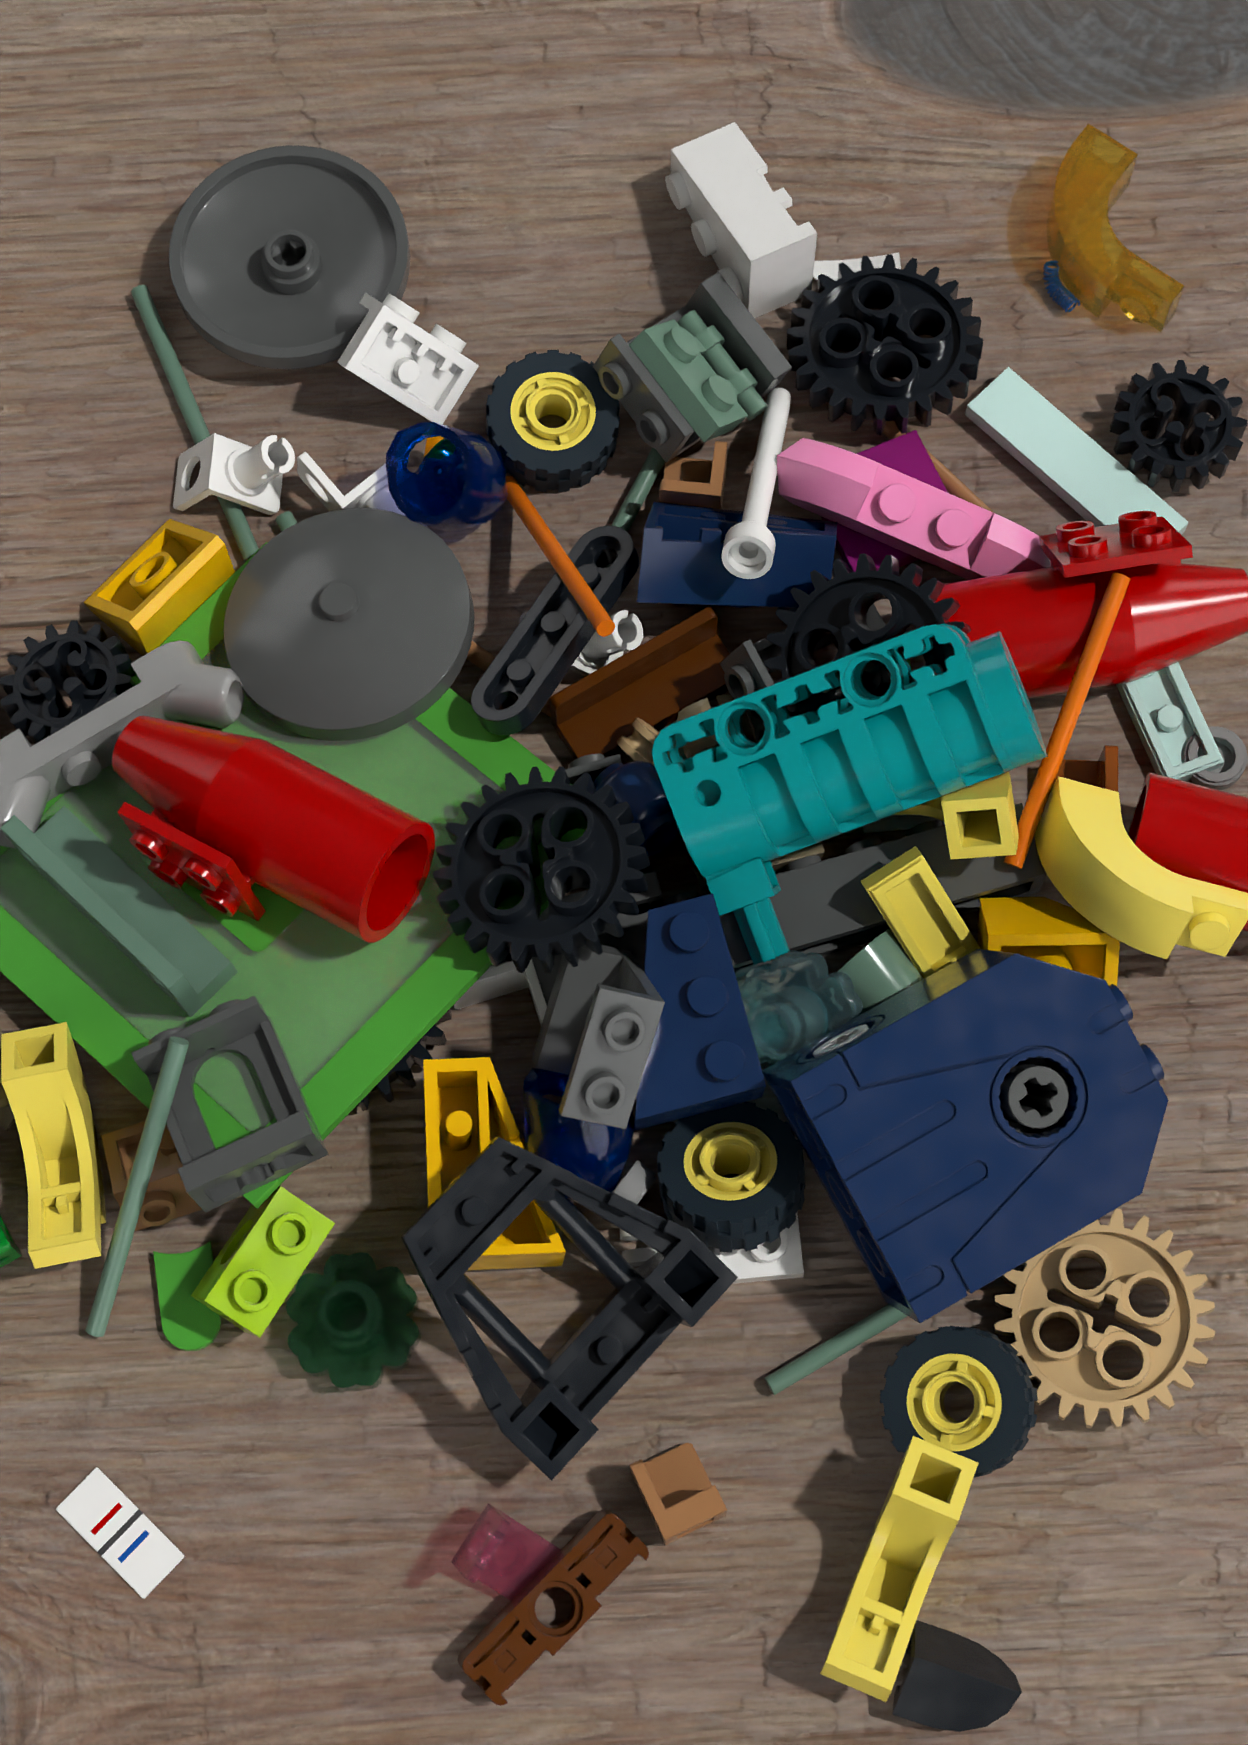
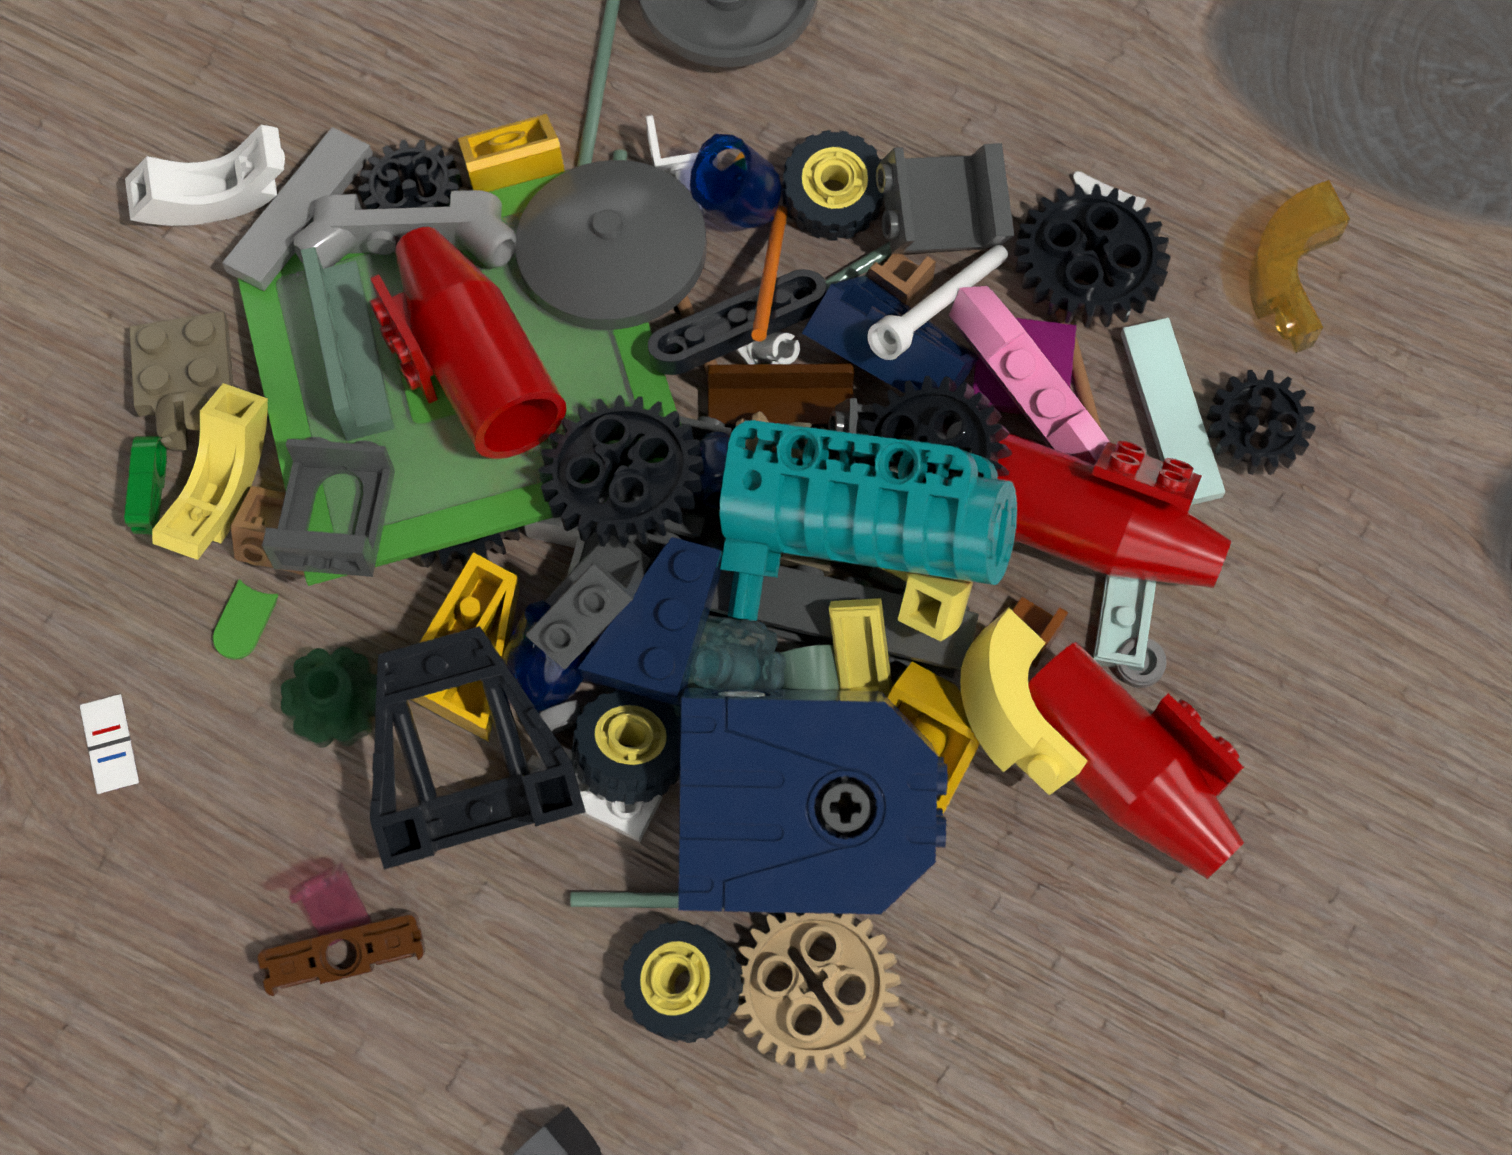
camera: 30 degrees right, 0 degrees up
sand green axle [85,1036,189,1337] -> none
white bracket [173,433,295,515] -> none
lime brick [191,1186,335,1338] -> none
white bracket [337,292,479,427] -> none
sand green plate [629,310,768,443] -> none
medium nougat panel [629,1443,727,1546] -> none
white wedge [665,122,817,318] -> none
light yellow arch [820,1436,978,1702] -> none
orange axle [1003,572,1130,869] -> none
blue leg [1043,261,1080,312] -> none

